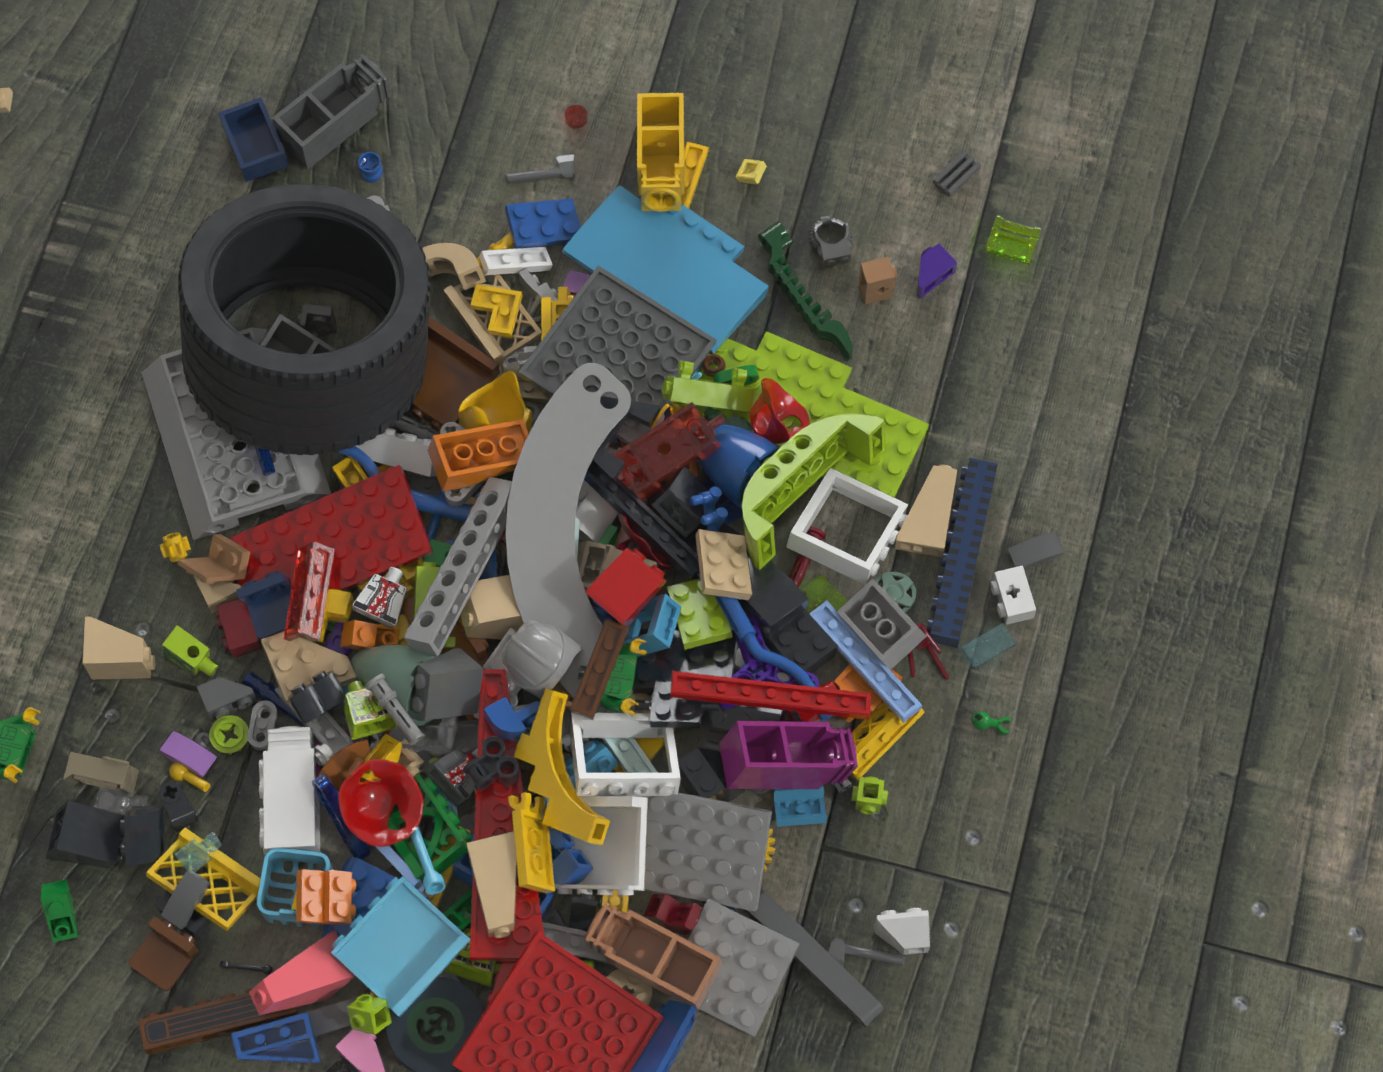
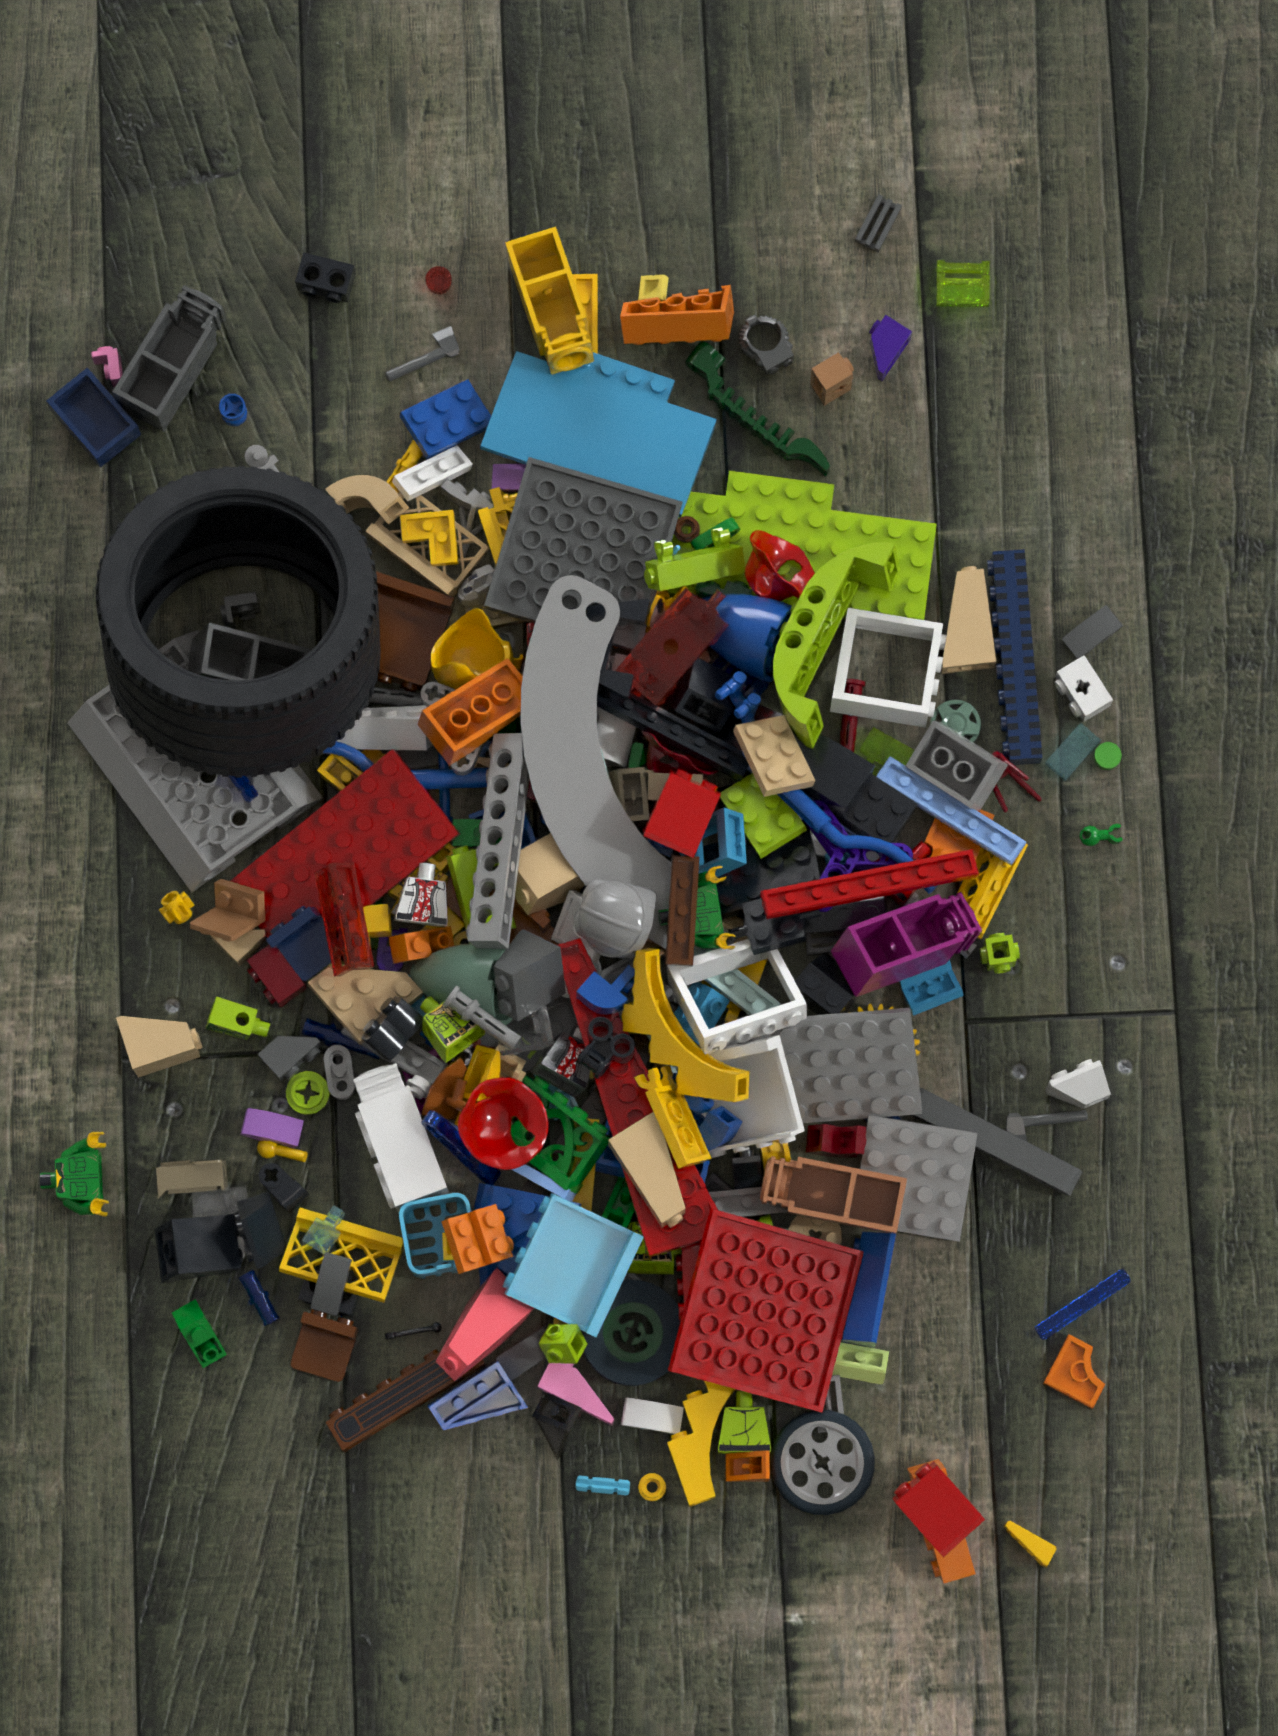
camera: 15 degrees left, 10 degrees up
medium azure piece [411,827,446,895] -> none
none -> bright pink bracket [91,346,123,387]
none -> clear blue pin [238,1270,280,1326]
none -> black brick [295,252,356,303]
none -> orange wedge [620,285,734,345]
none -> bright green tile [1094,742,1122,770]

